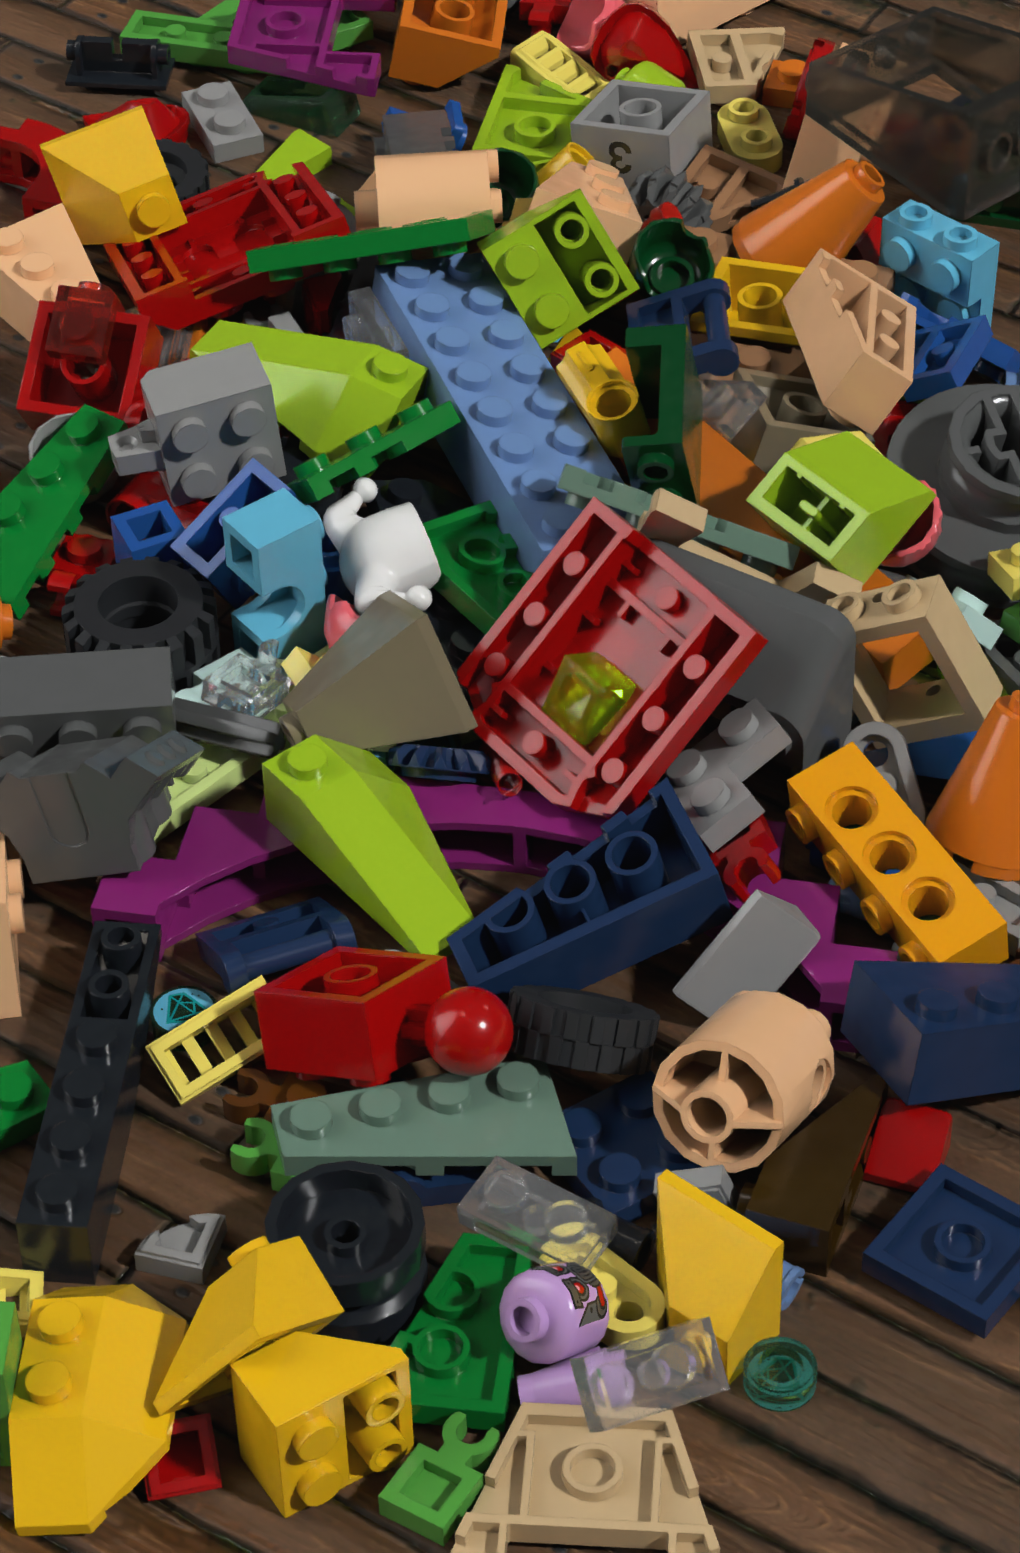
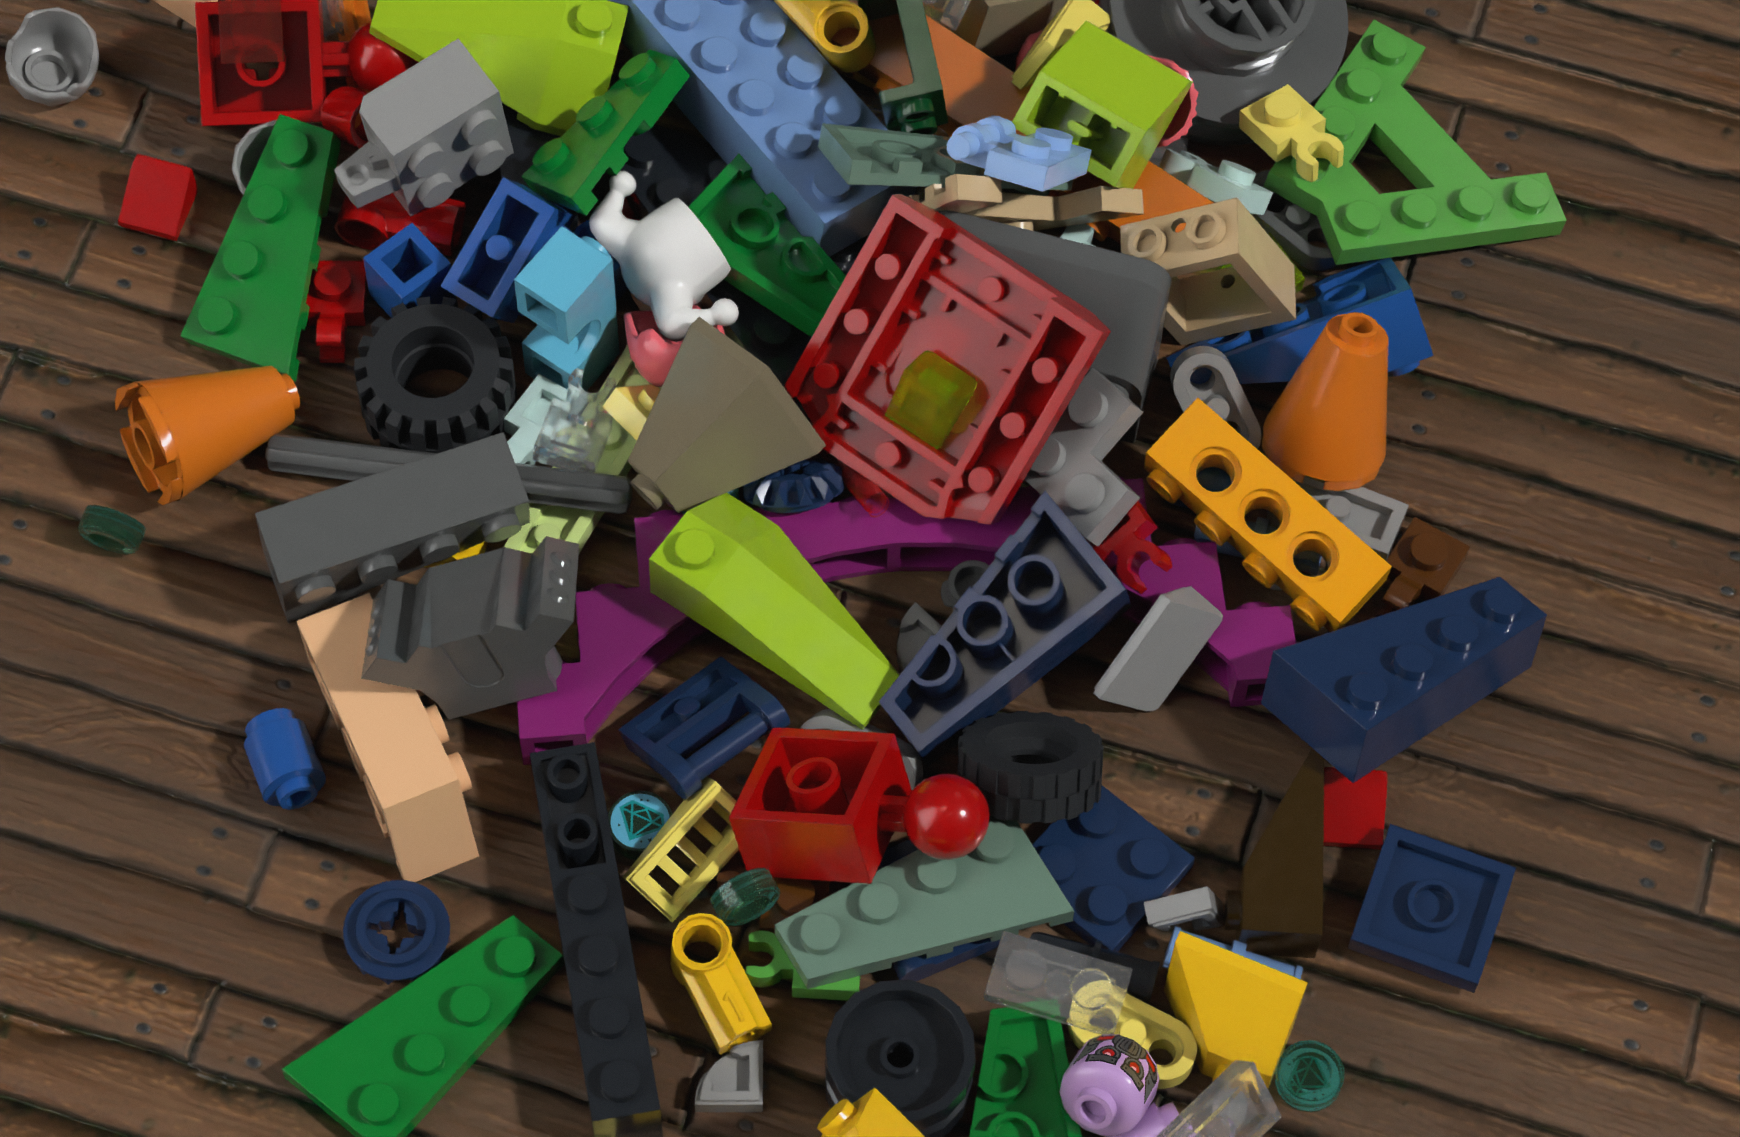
camera: 20 degrees left, 20 degrees up
light nougat cylinder [652,990,835,1173] -> none
none -> yellow piece [670,913,772,1055]
none -> clear green tile [710,868,780,926]
none -> light blue plate [947,116,1092,192]

